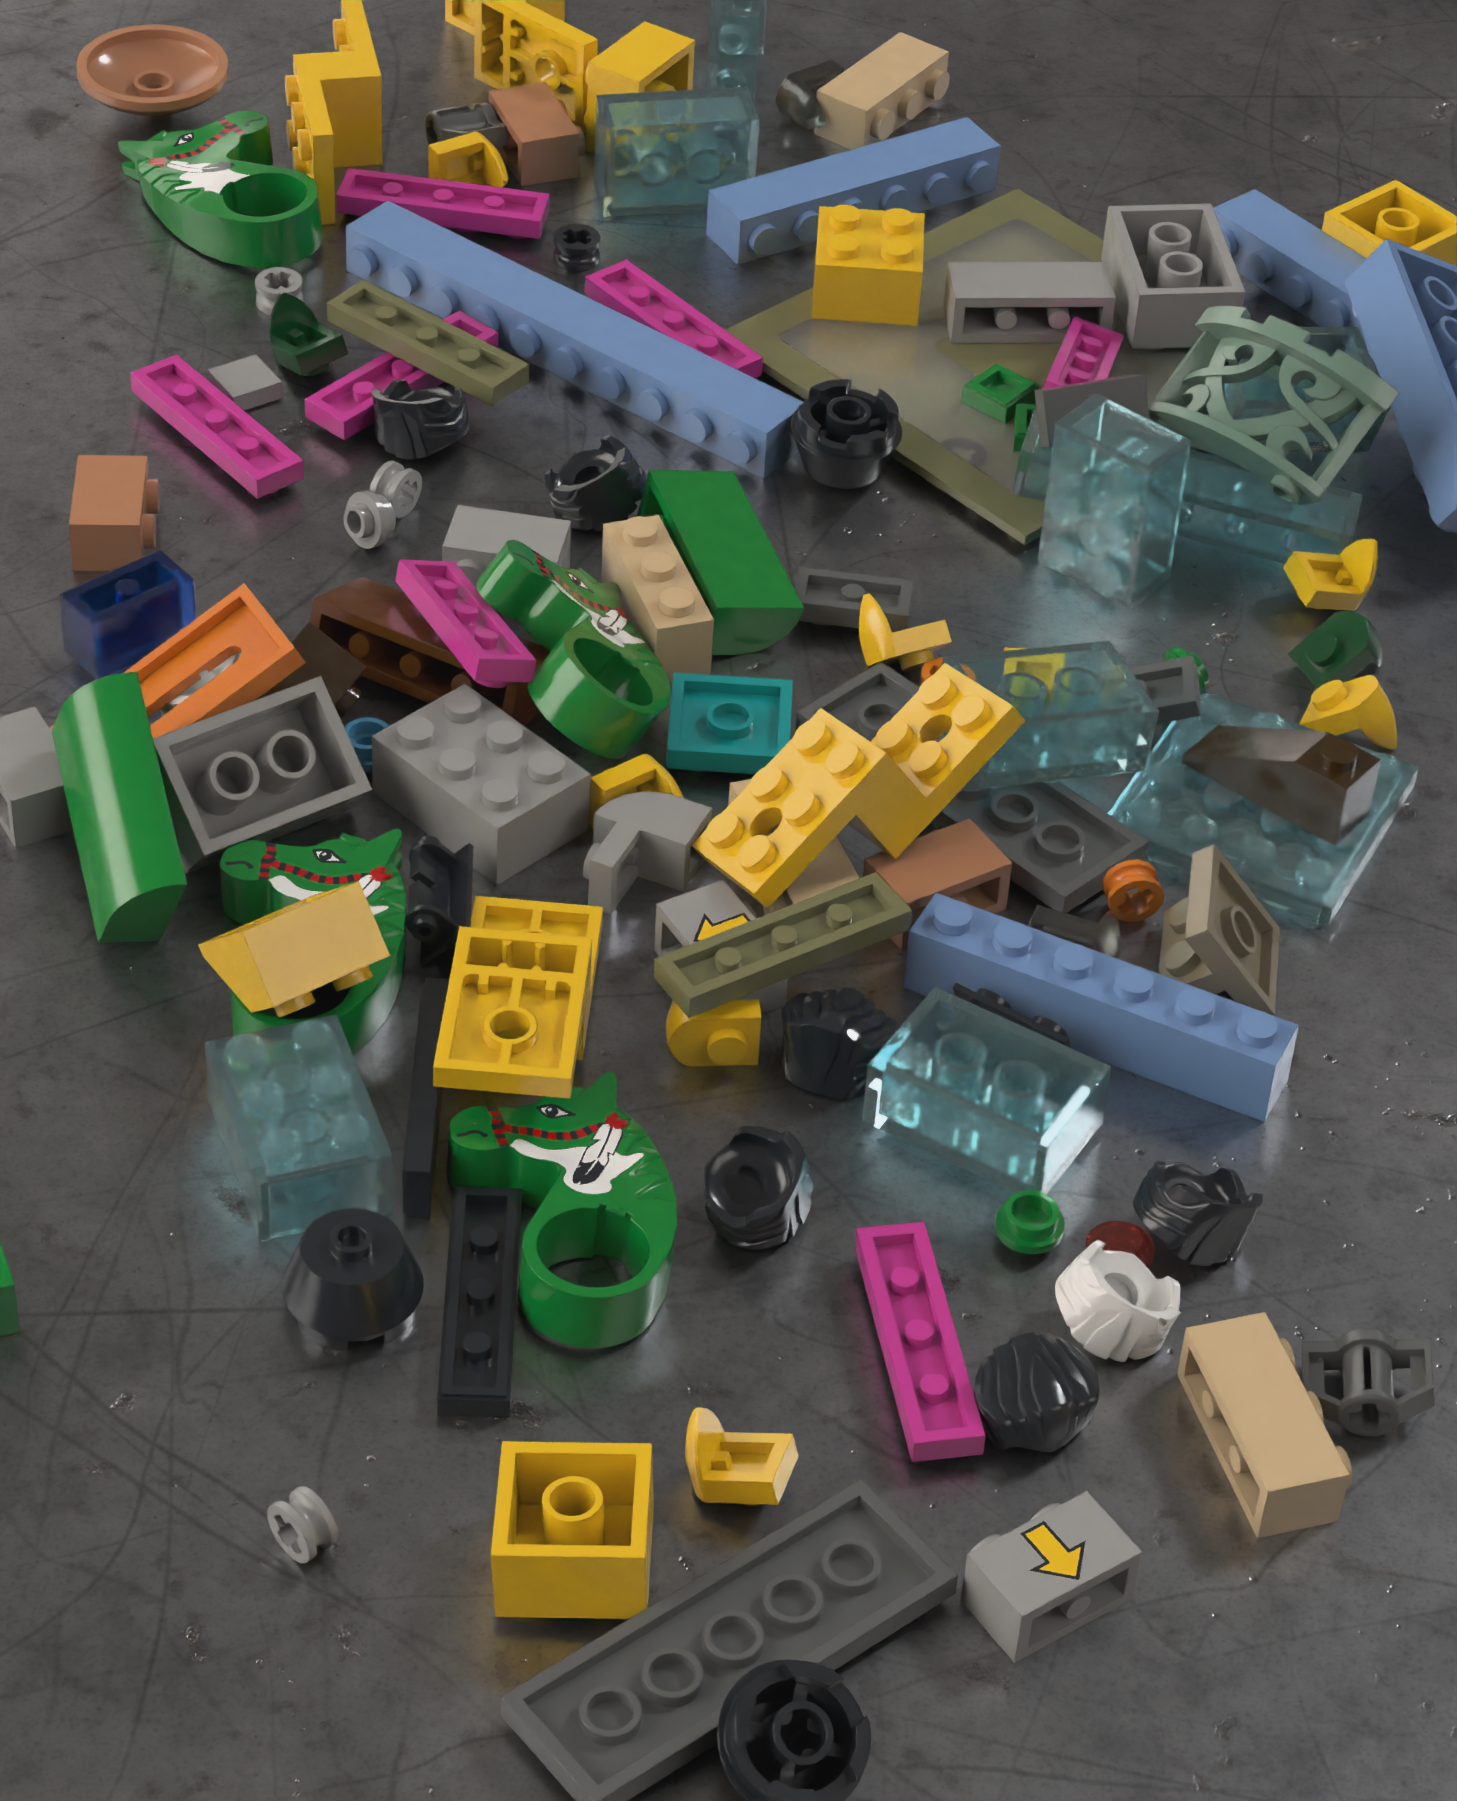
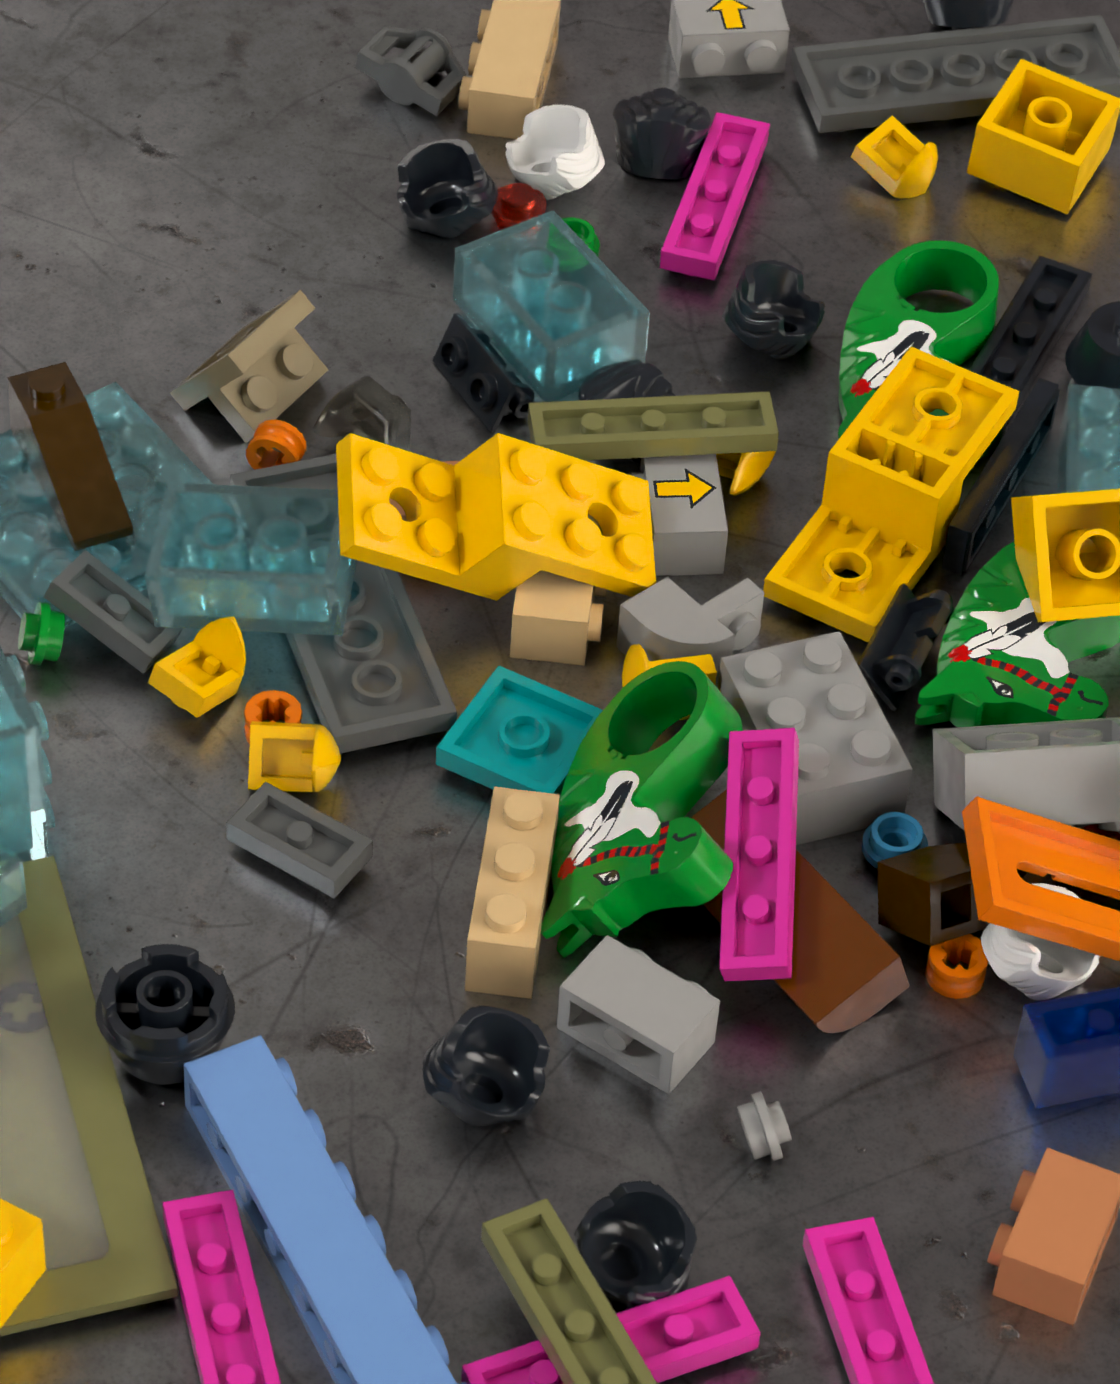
camera: 155 degrees left, 5 degrees up
light grey bush [369,460,422,518] -> none
green brick [637,470,804,655] -> none
medium blue brick [903,893,1299,1122] -> none

